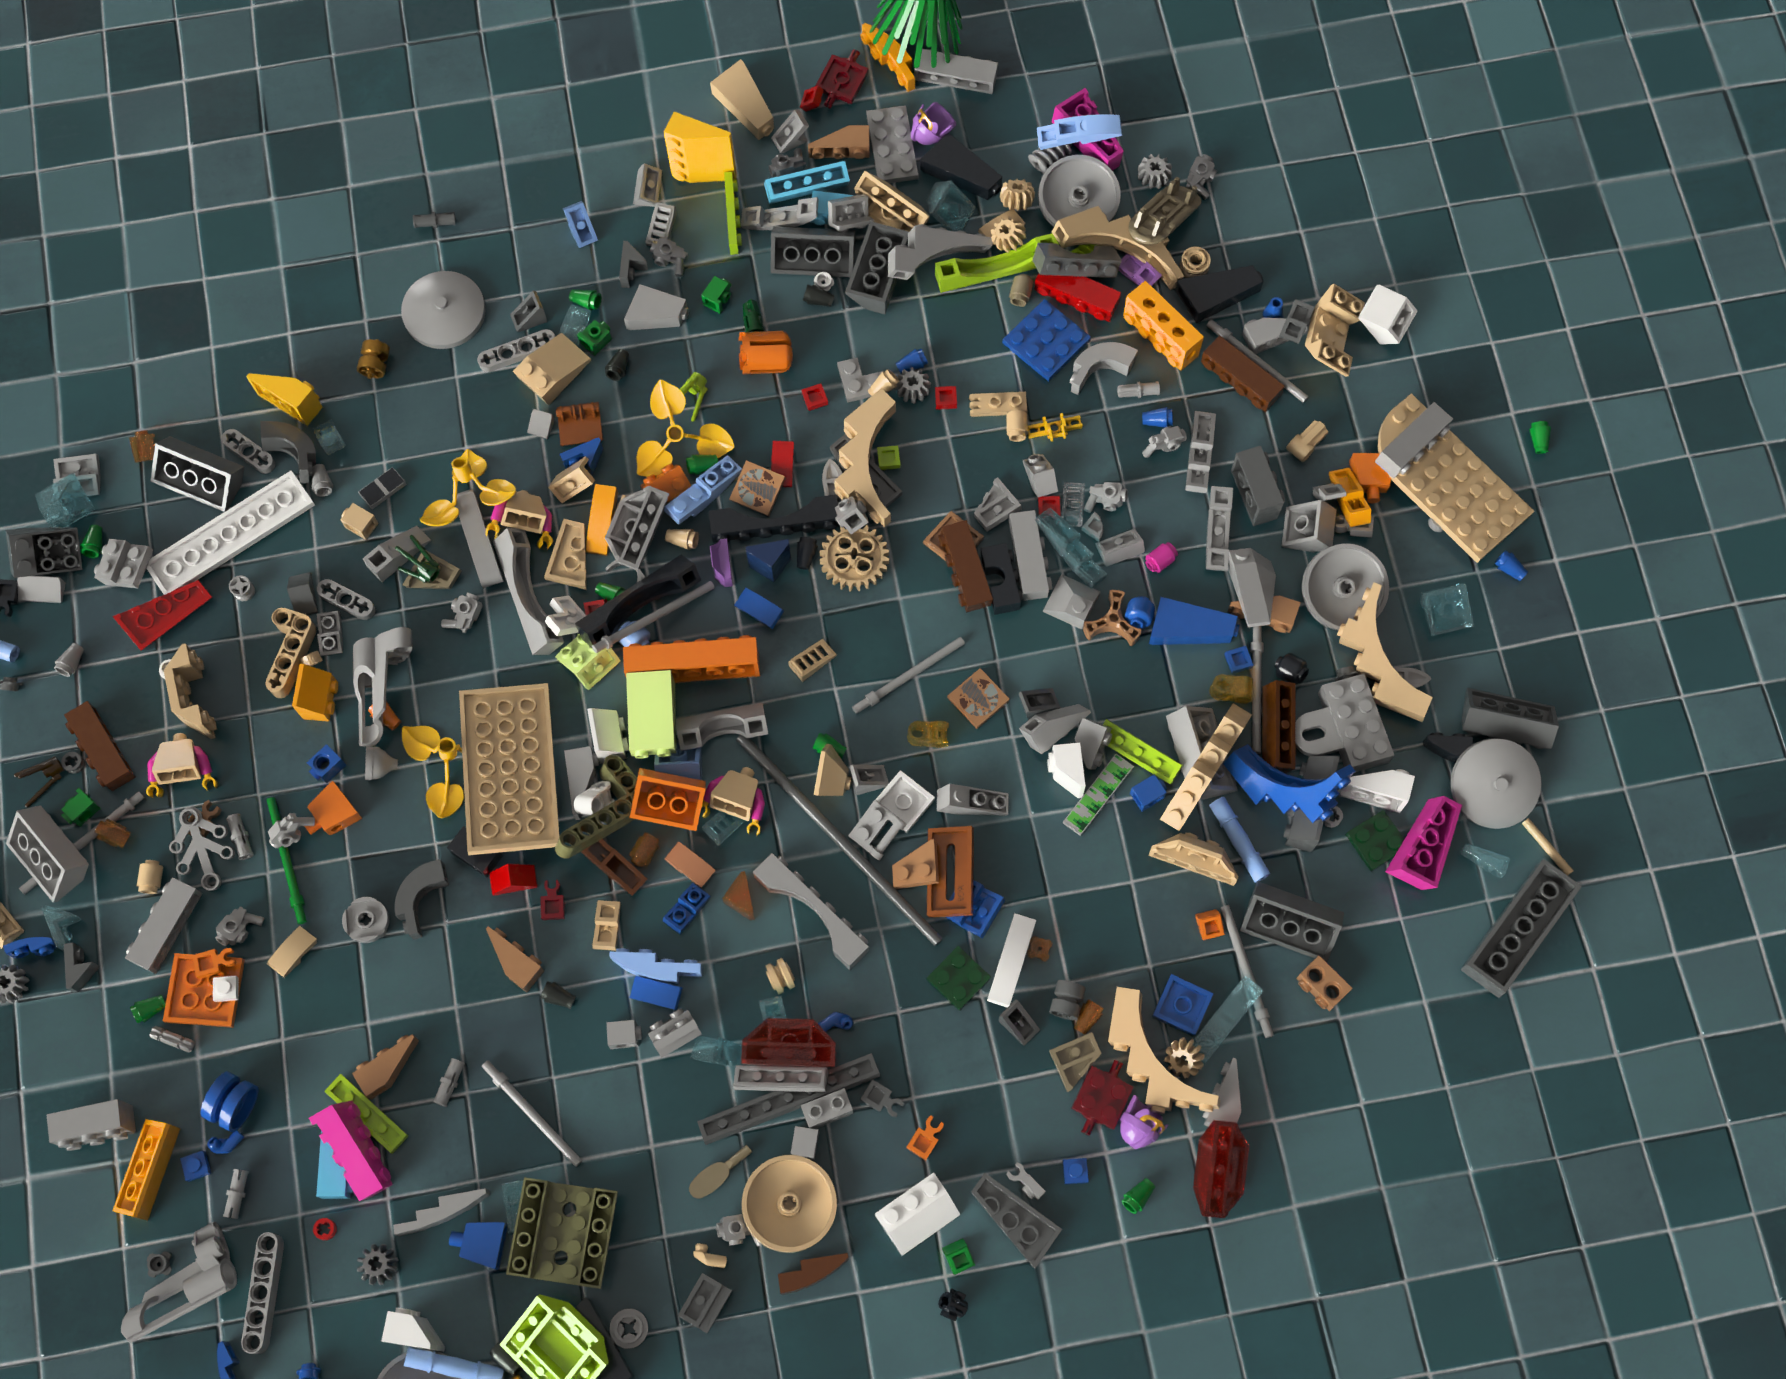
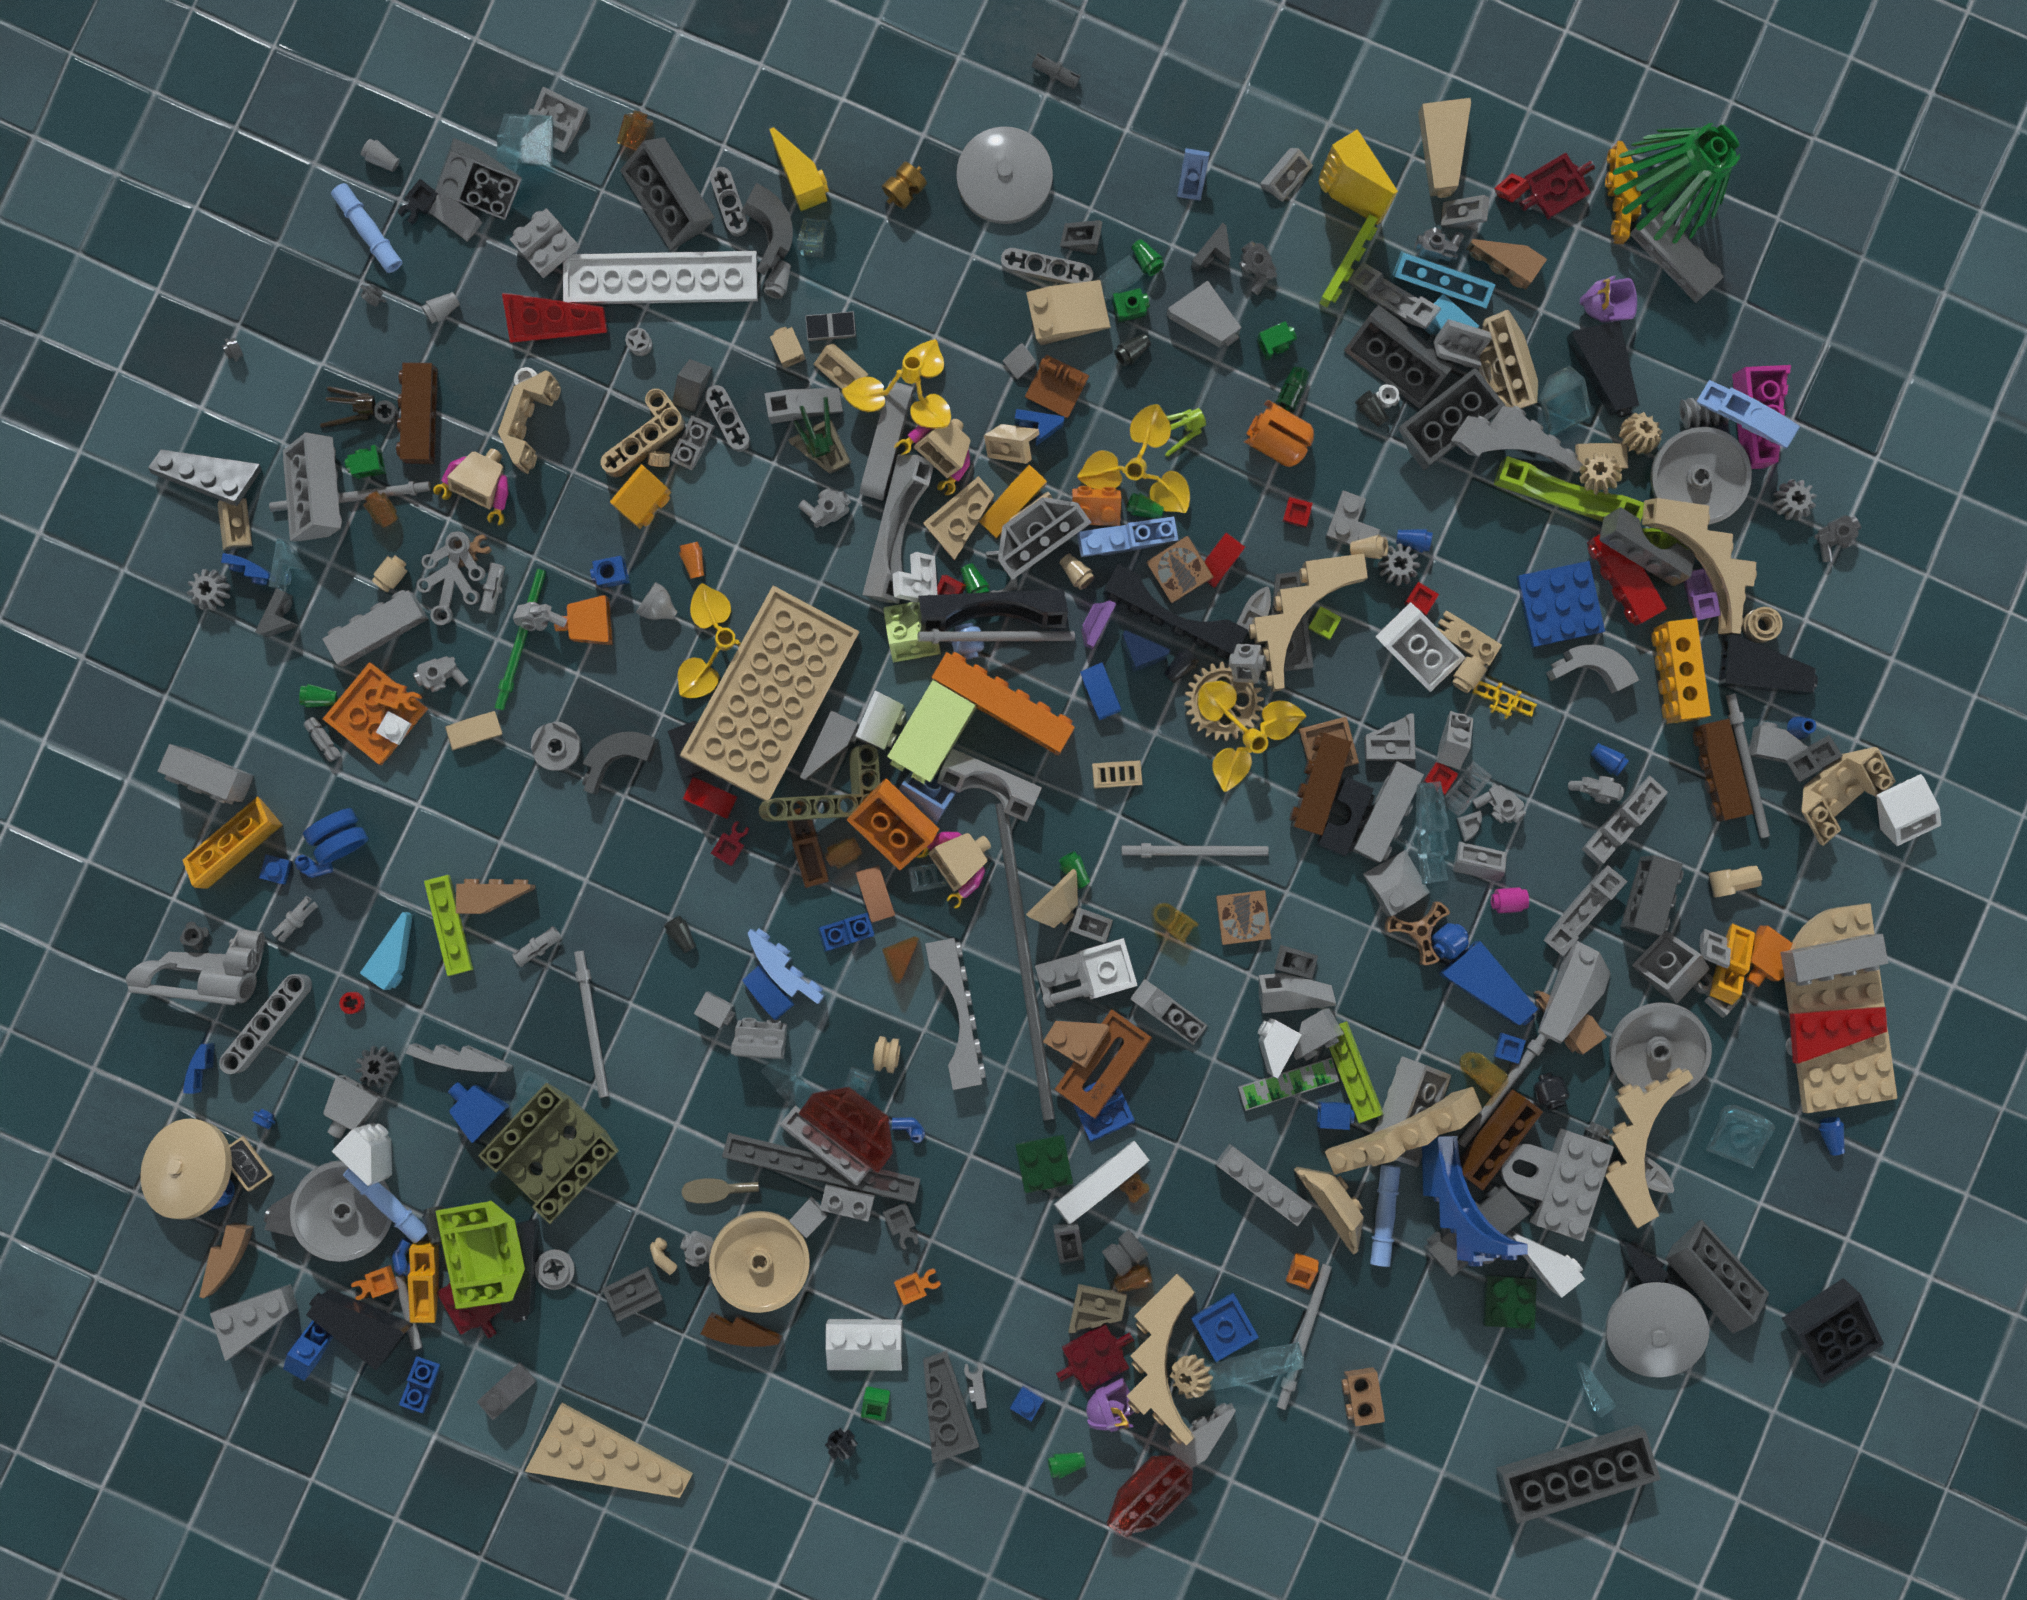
camera: 30 degrees right, 15 degrees up
green cone [80,525,103,558] -> none
dark pink wedge [308,1101,393,1201] -> none
light grey panel [353,627,412,747] -> none
medium nougat slope [486,926,544,992] -> none
white piece [574,781,615,815] -> none
tan slope [592,900,621,951] -> none
light grey slope [645,202,677,246] -> none
light grey plate [866,105,918,183] -> none
dark tan brick [1009,274,1034,307] -> none
light grey axle [1117,381,1160,398] -> none
dark tan piece [1129,177,1201,244] -> none
dark grey slope [1240,881,1344,963] -> none
dark pink wedge [1385,796,1462,890] -> none
tan bar [1522,818,1574,876] -> none
green cone [1529,421,1551,454] -> none
none -> light grey torso [323,1075,384,1138]
none -> tan slope [813,344,868,389]
none -> yellow plant [1197,681,1306,792]
none -> light grey arch [1215,1144,1312,1226]
none -> white slope [1375,602,1466,692]
none -> black slope [1782,1278,1884,1384]
none -> red wing [1789,1006,1888,1064]

